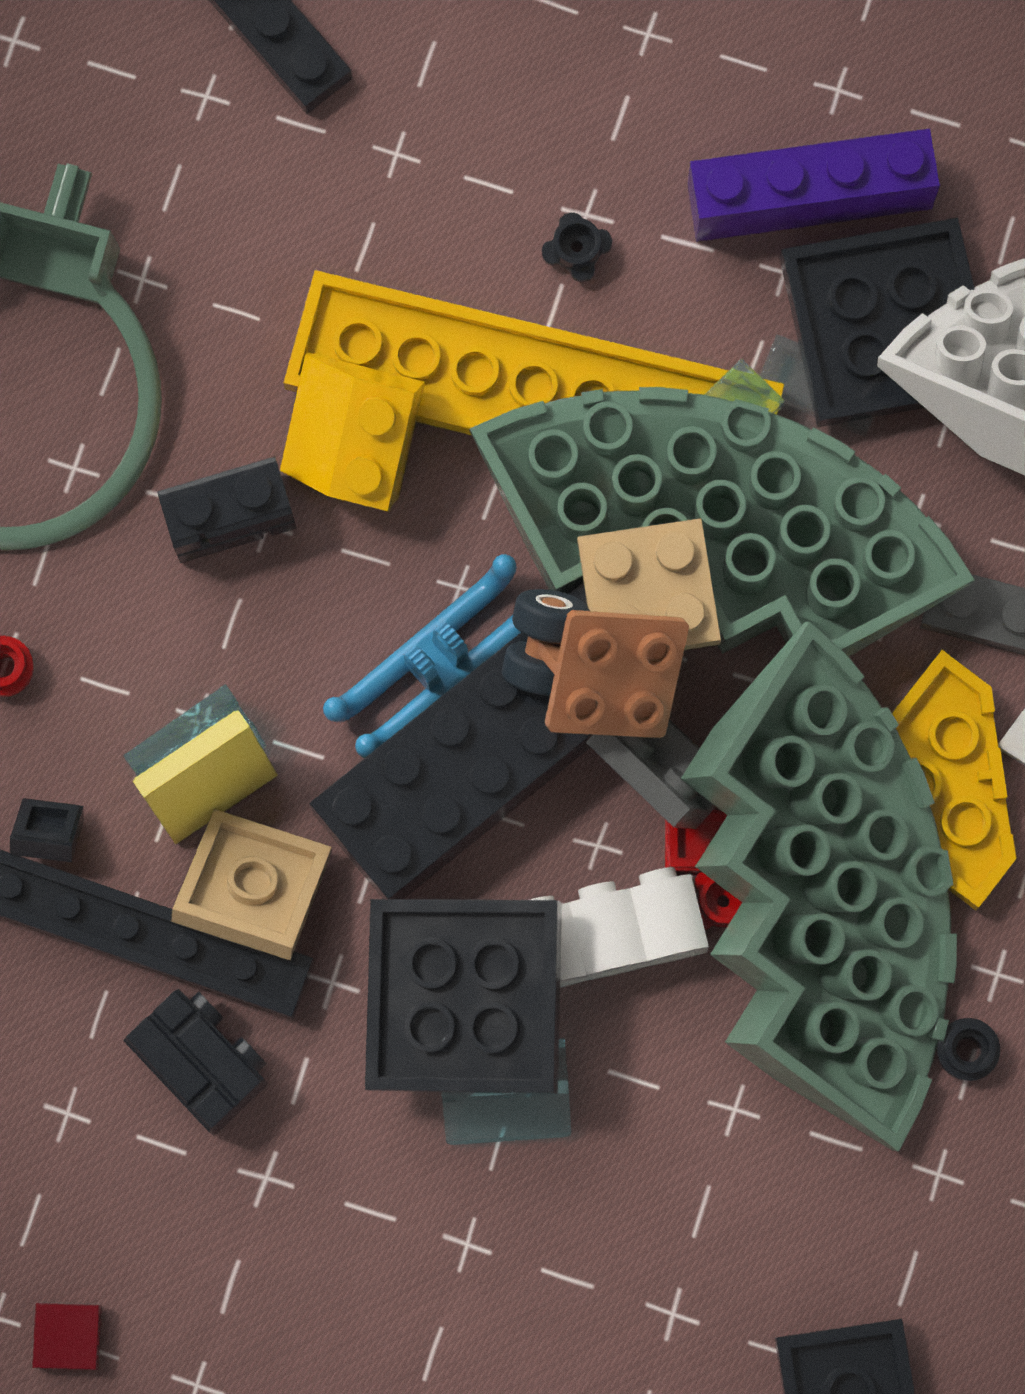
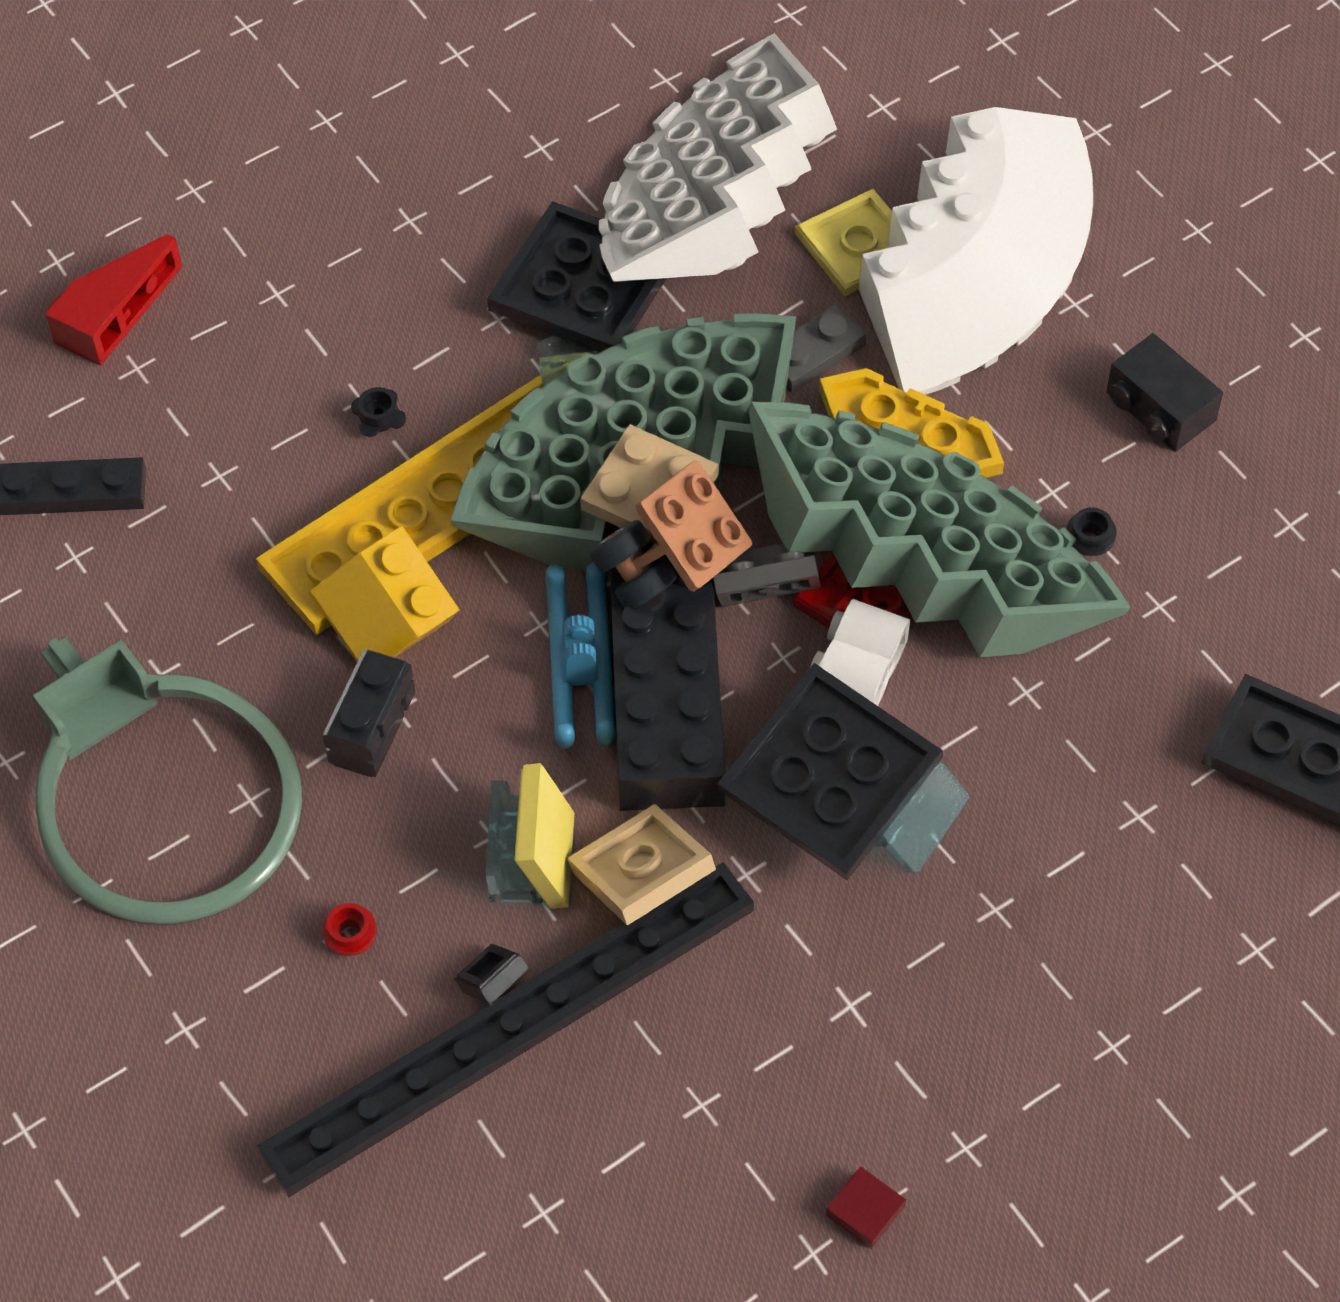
camera: 55 degrees left, 20 degrees down
black brick [123,988,268,1136] -> none
dark purple brick [687,129,940,242] -> none

